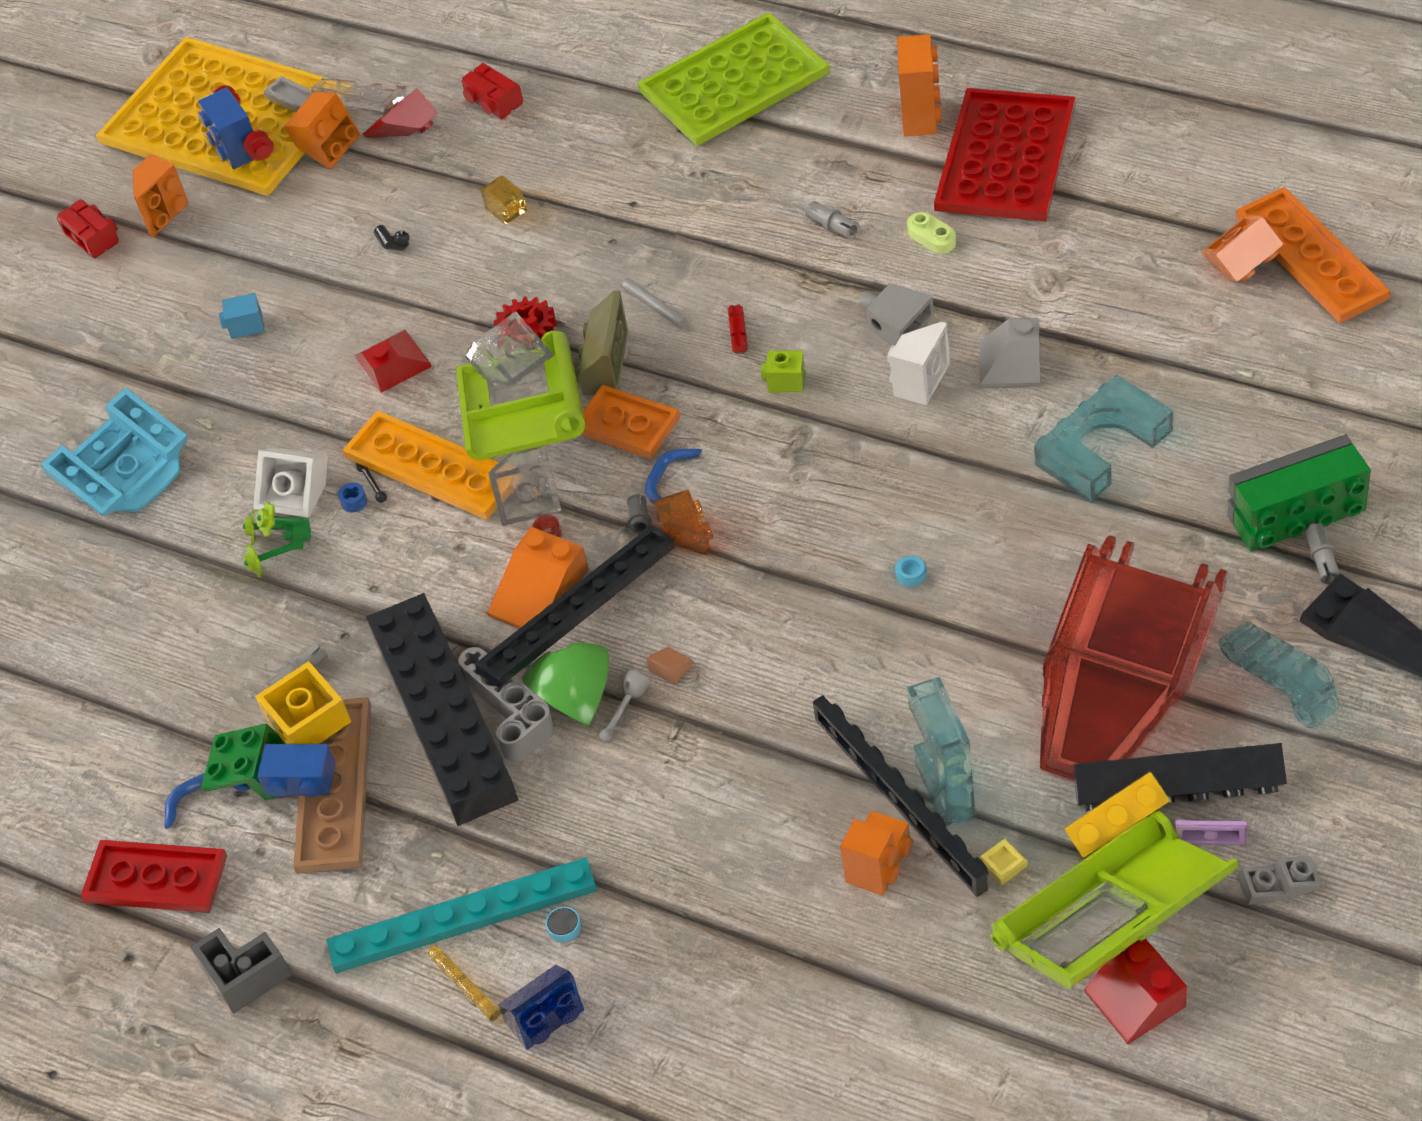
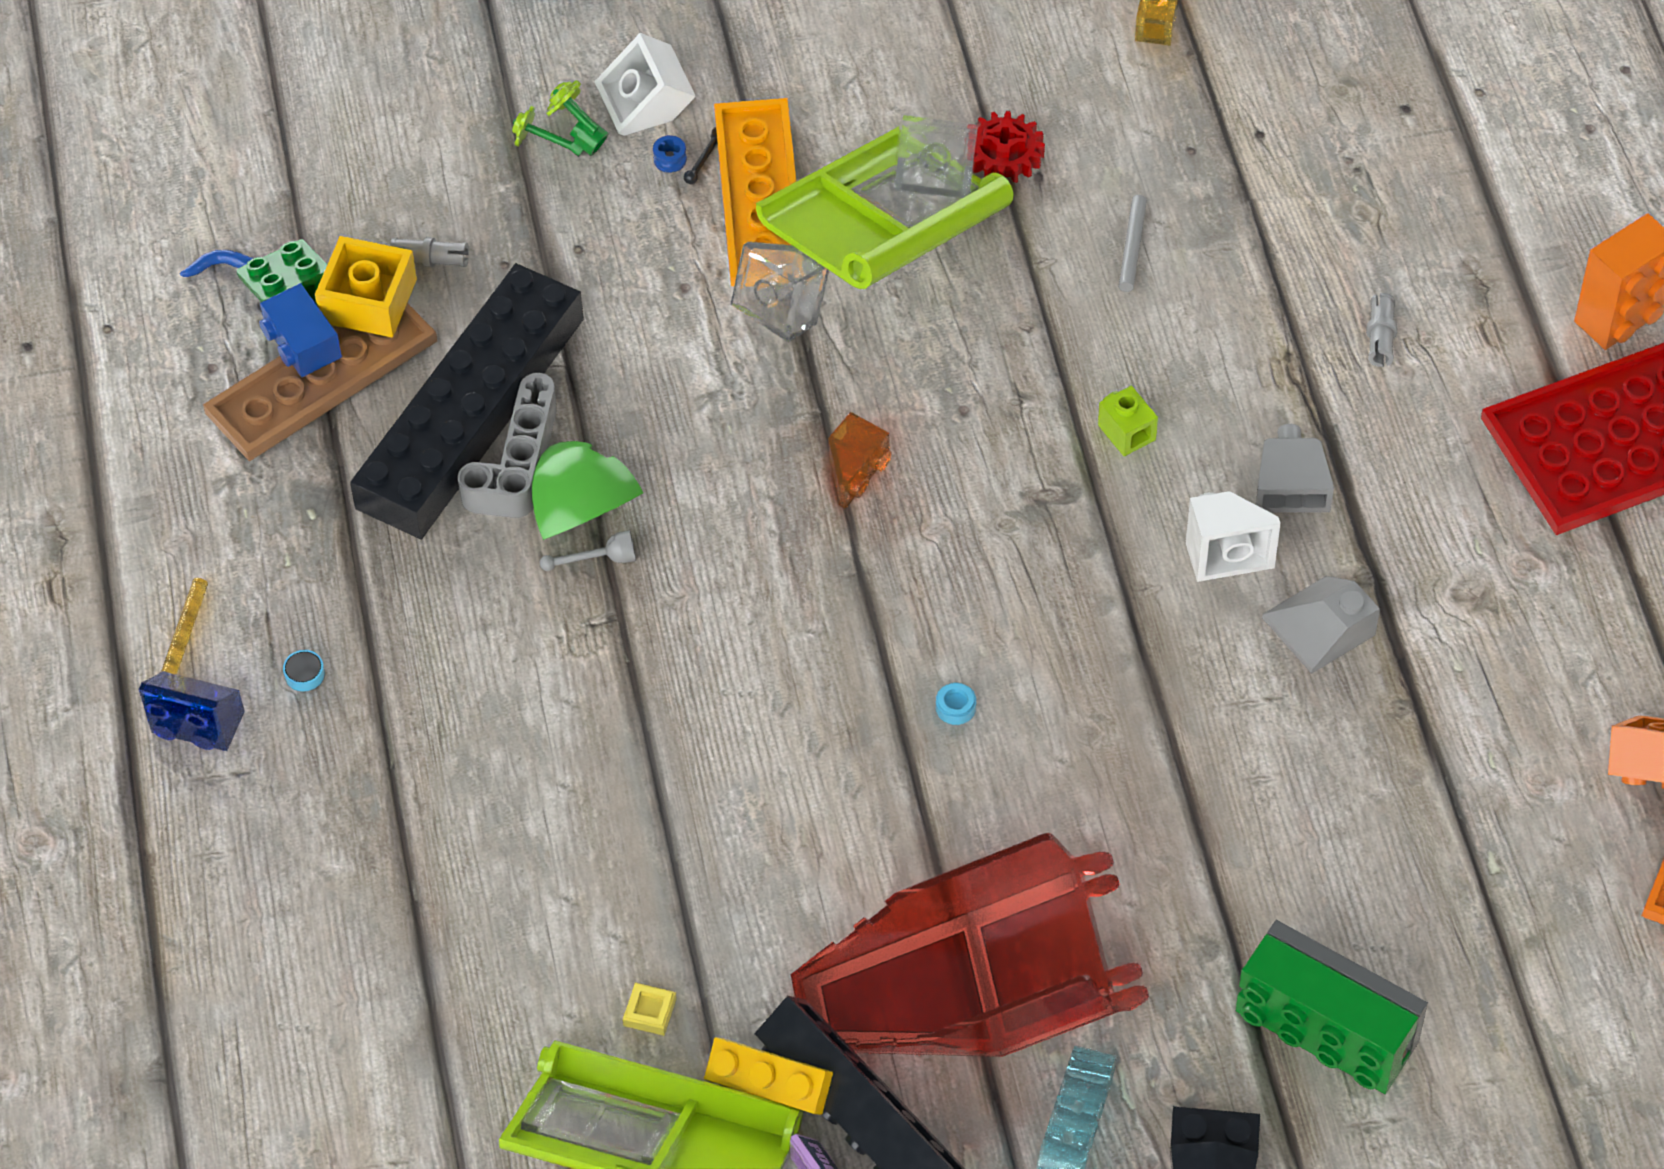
camera: 45 degrees right, 5 degrees up
red plate [81,840,227,913] -> none
dark grey brick [190,928,292,1014] -> none
teal plate [326,857,597,974] -> none
red slope [355,330,432,393] -> none
black plate [475,525,675,688] -> none
orange slope [487,527,589,629] -> none
clear red bush [532,515,562,538] -> none
olive slope [575,291,629,395] -> none
orange plate [581,384,680,460] -> none
dark grey pin [627,494,652,533] -> none
lime plate [637,12,830,147] -> none
blue animal [645,449,702,513] -> none
nougat slope [647,647,694,685] -> none
red axle [728,304,748,354] -> none
black plate [812,695,989,897] -> none
orange brick [840,810,913,896] -> none
yellowish green plate [907,212,956,254] -> none
clear light blue arch [907,677,976,826] -> none
clear light blue arch [1034,375,1173,502] -> none
light grey axle [1305,523,1341,584] -> none

